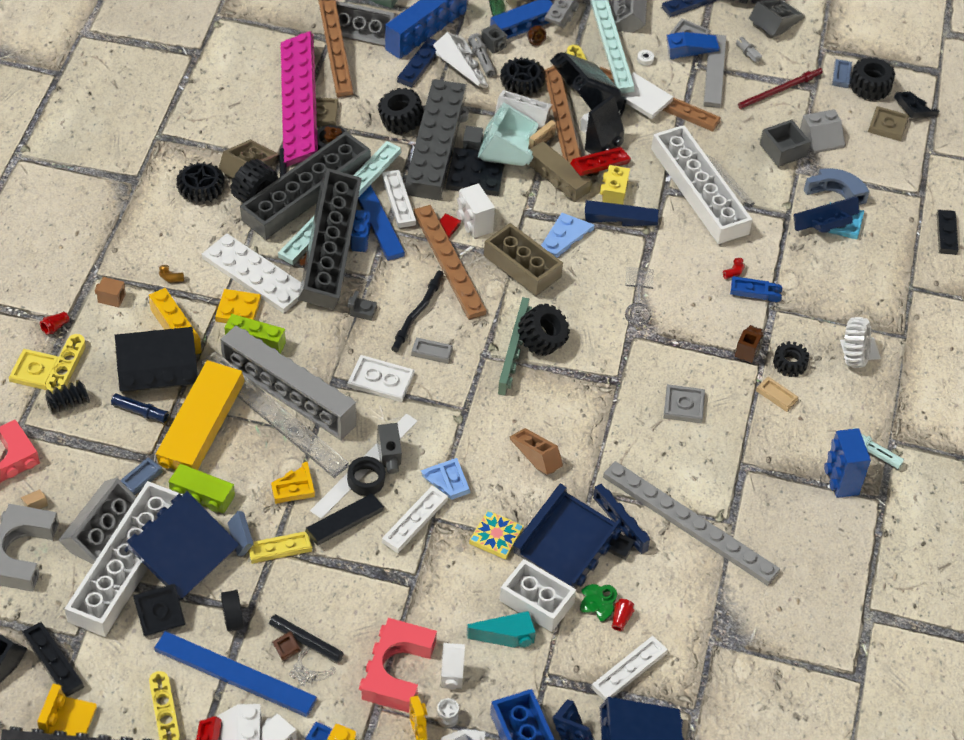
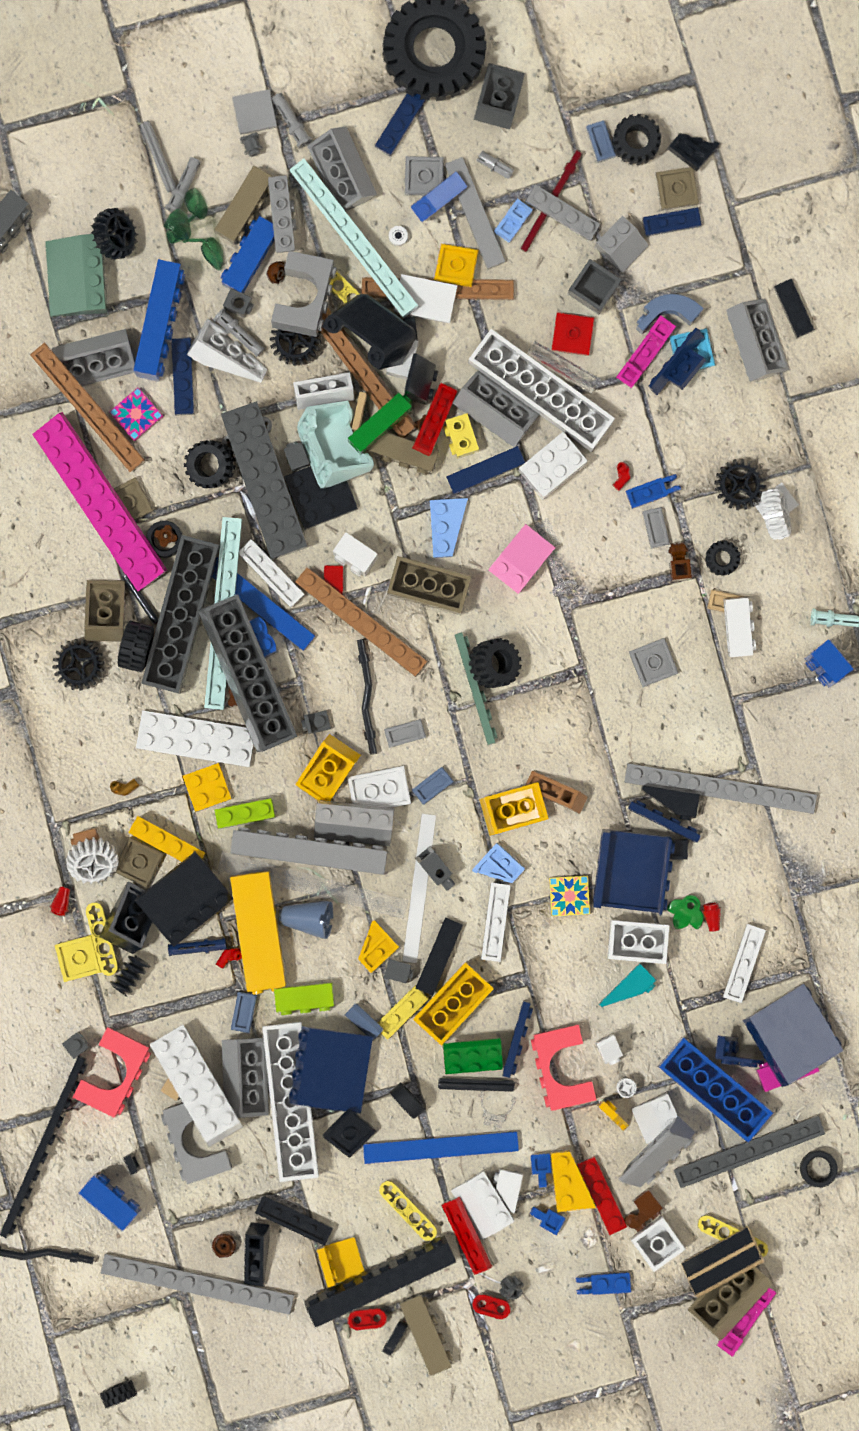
camera: 30 degrees left, 35 degrees up
reddish brown tile [272,631,301,661] -> none
black tyre [347,456,386,496] -> none
none -> white gear [66,837,119,884]
none -> black slope [100,881,152,954]
none -> tile [109,387,163,441]
none -> dark tan tile [115,837,164,888]
none -> white brick [150,1025,243,1147]
none -> red arm [215,948,242,969]
none -> light grey arch [271,251,337,337]
none -> sand blue cone [278,901,333,939]
none -> yellow slope [295,734,361,801]
none -> light grey slope [314,800,394,846]
none -> green brick [348,393,412,456]
none -> dark grey brick [384,959,414,984]
none -> sand blue tile [412,767,454,805]
none -> yellow brick [413,962,494,1046]
none -> yellow tile [434,244,478,287]
none -> green plate [443,1038,503,1075]
none -> light grey slope [453,370,539,448]
none -> yellow slope [479,782,549,836]
none -> bright pink slope [489,524,556,594]
none -> light blue slope [494,199,533,243]
none -> dark blue plate [502,1001,533,1078]
none -> white brick [518,432,587,500]
none -> light grey plate [525,185,600,241]
none -> red plate [551,313,594,356]
none -> dark pink slope [616,315,676,389]
none -> black slope [641,786,700,821]
none -> dark blue tile [642,207,702,237]
none -> light grey tile [642,507,670,549]
none -> black gear [714,459,766,511]
none -> white brick [723,597,756,657]
none -> light grey slope [726,299,789,382]

